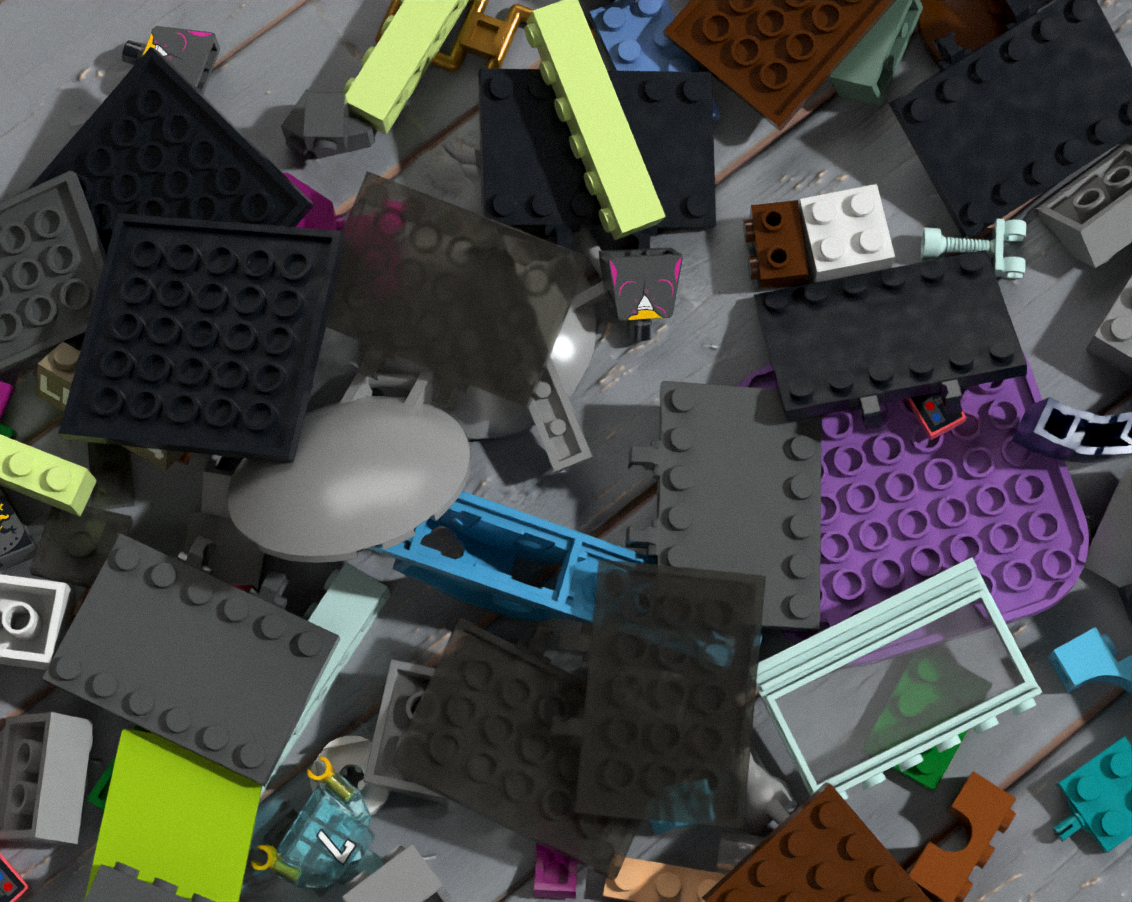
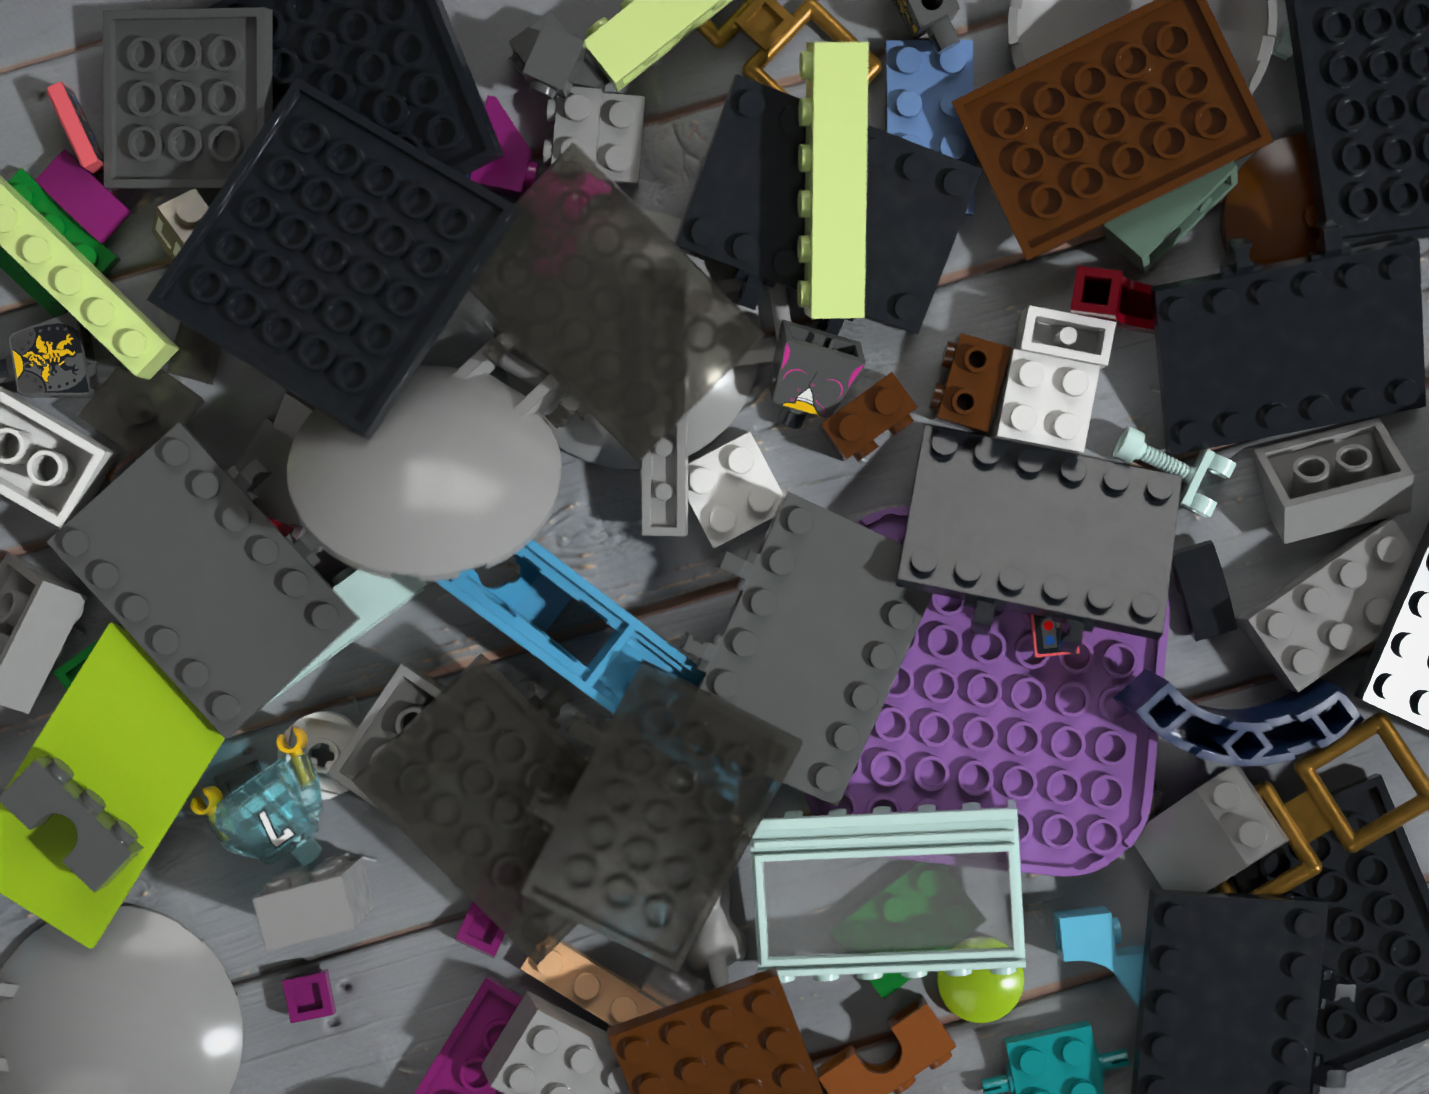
camera: 20 degrees right, 15 degrees up
none -> light grey plate [543,86,646,186]
none -> white plate [688,432,783,549]
none -> reddish brown brick [818,372,918,462]
none -> lime dish [937,936,1024,1023]
none -> white brick [1014,305,1116,369]
none -> dark red arch [1070,266,1155,334]
none -> black slope [1172,540,1237,642]

